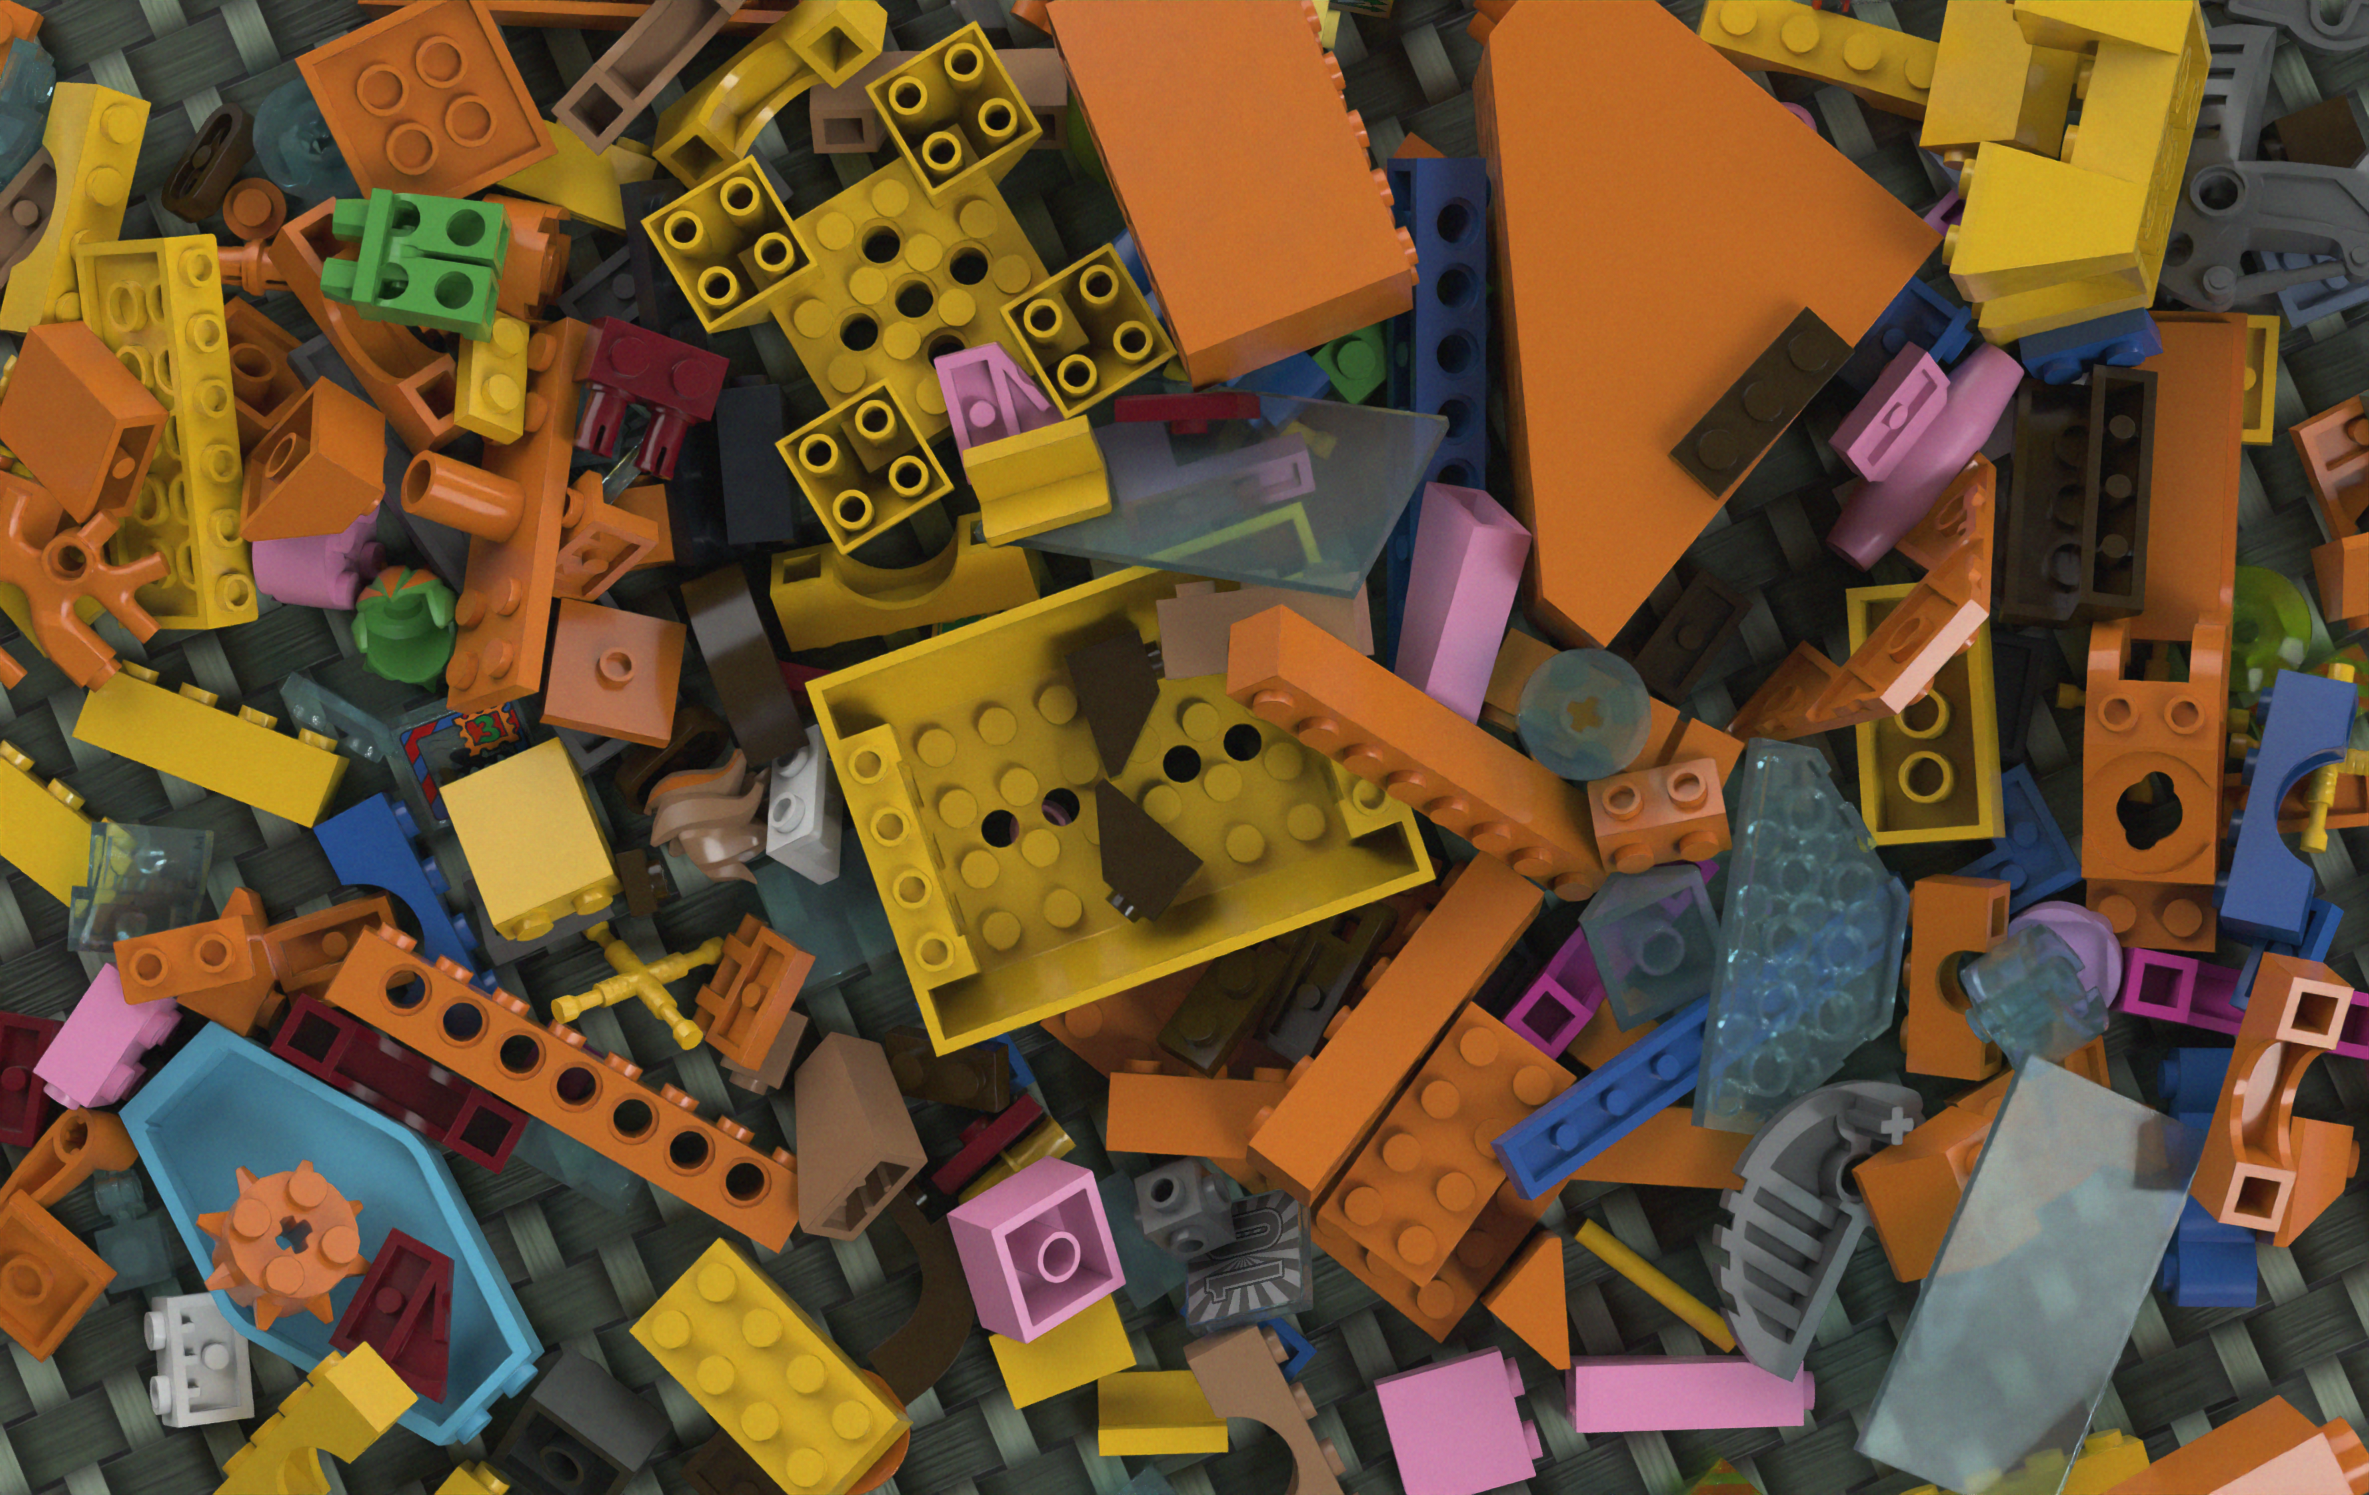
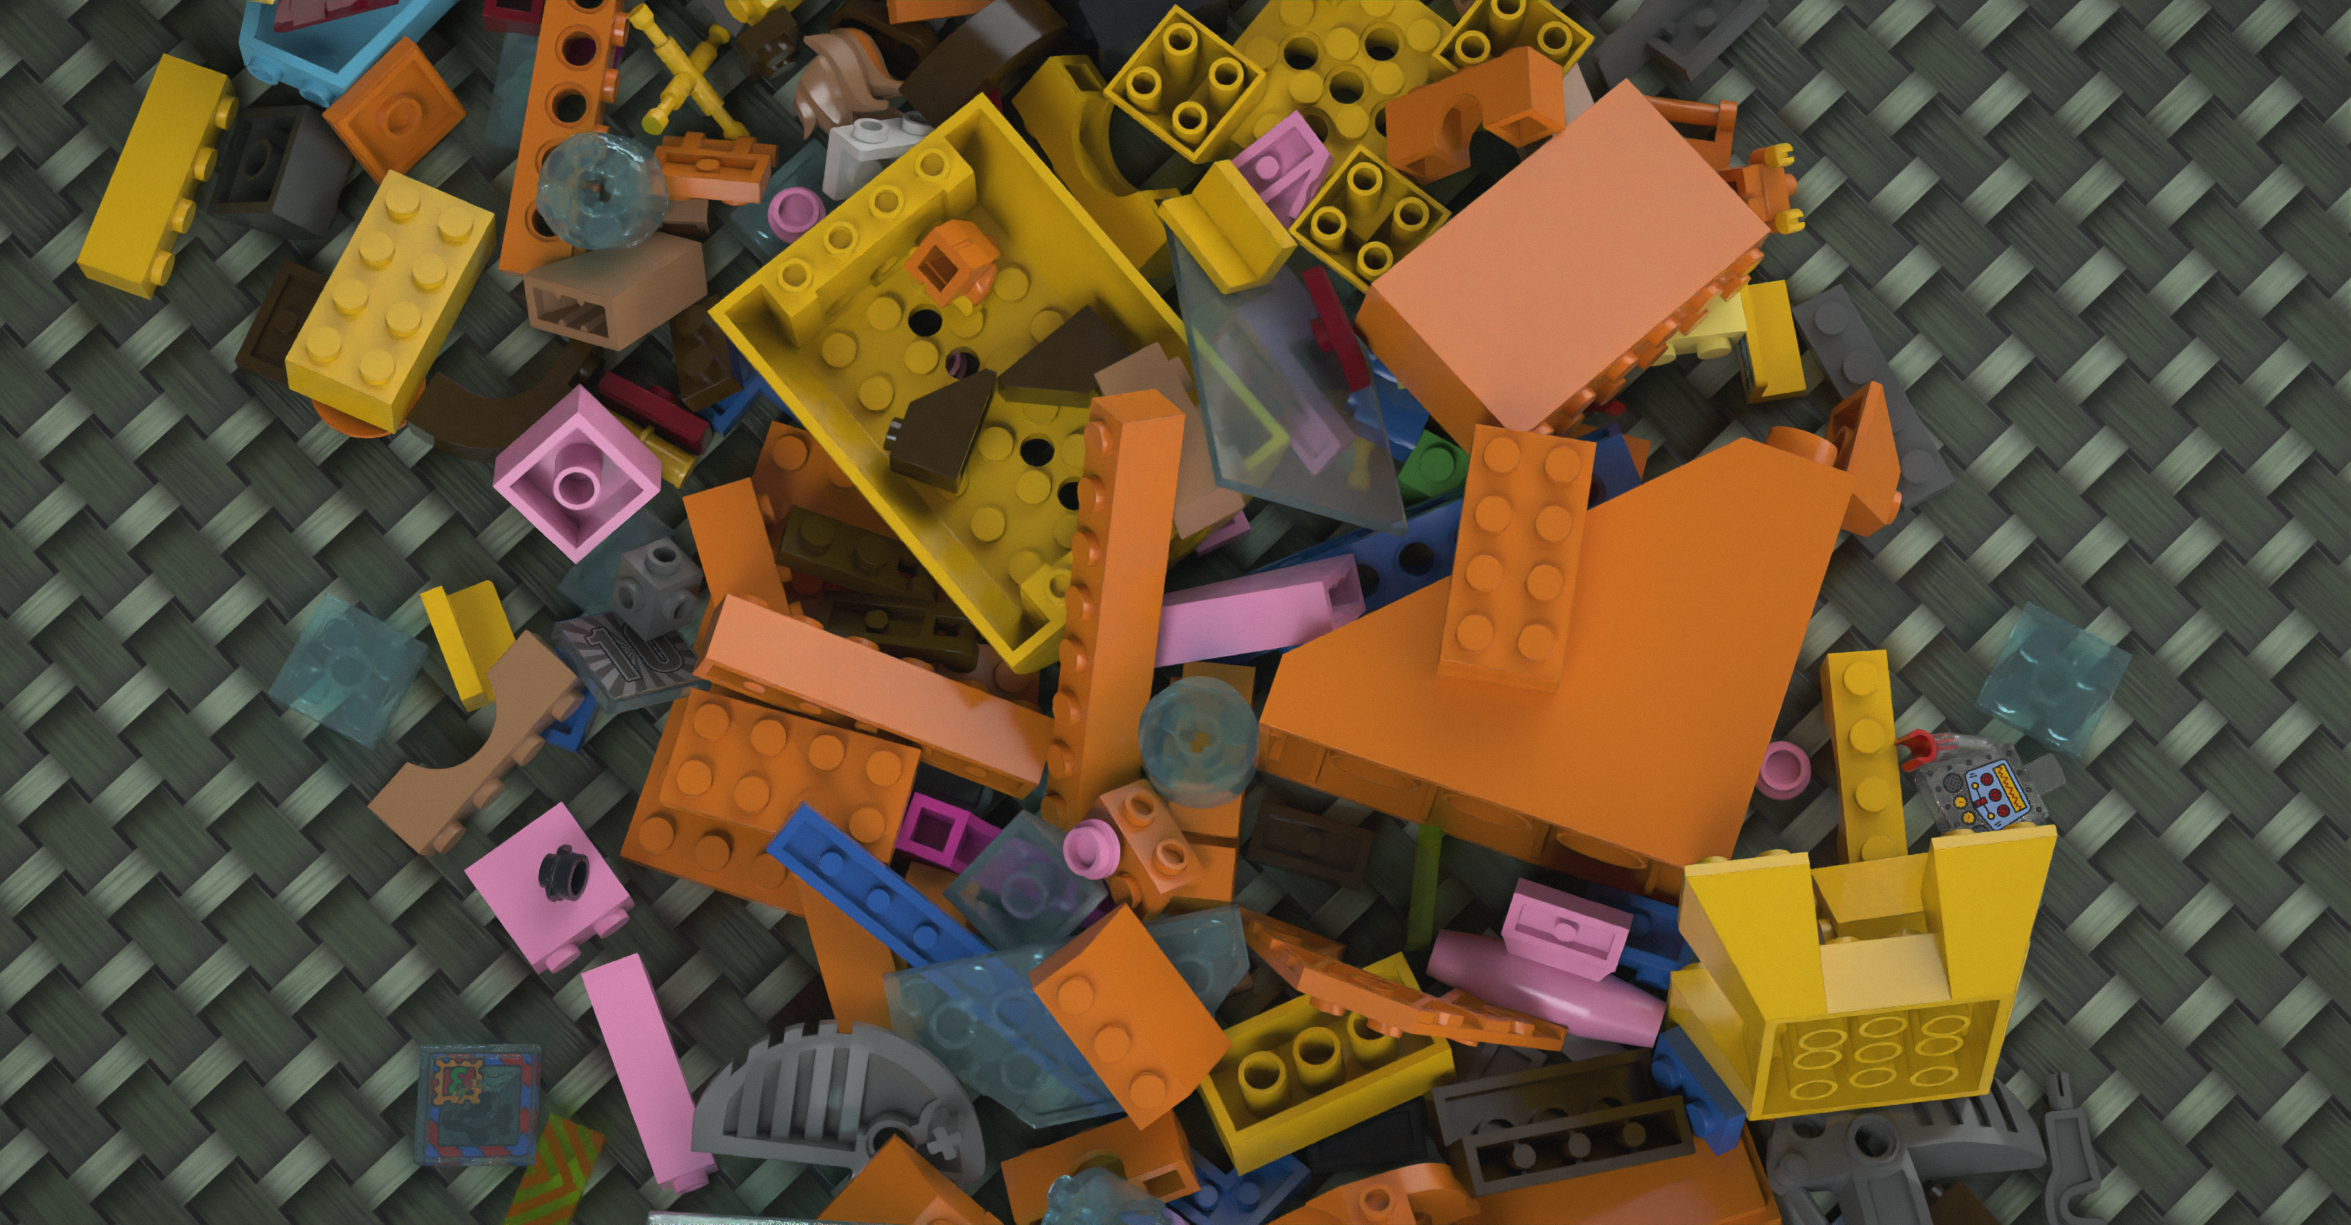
camera: 70 degrees right, 10 degrees down
yellow brick [989,1292,1137,1410] -> none
orange slope [1479,1230,1571,1370] -> none
yellow bar [1573,1218,1736,1353] -> none
dark brown plate [1667,306,1856,501] -> none
none -> orange plate [322,36,468,187]
none -> clear light blue brick [536,132,668,251]
none -> black plate [538,844,589,902]
none -> bright pink plate [768,187,826,244]
none -> orange piece [903,219,1002,317]
none -> orange slope [1028,901,1233,1131]
none -> bright pink plate [1063,819,1120,880]
none -> orange arch [1385,45,1566,186]
none -> clear neon green tile [1404,825,1442,953]
none -> orange brick [1436,424,1597,694]

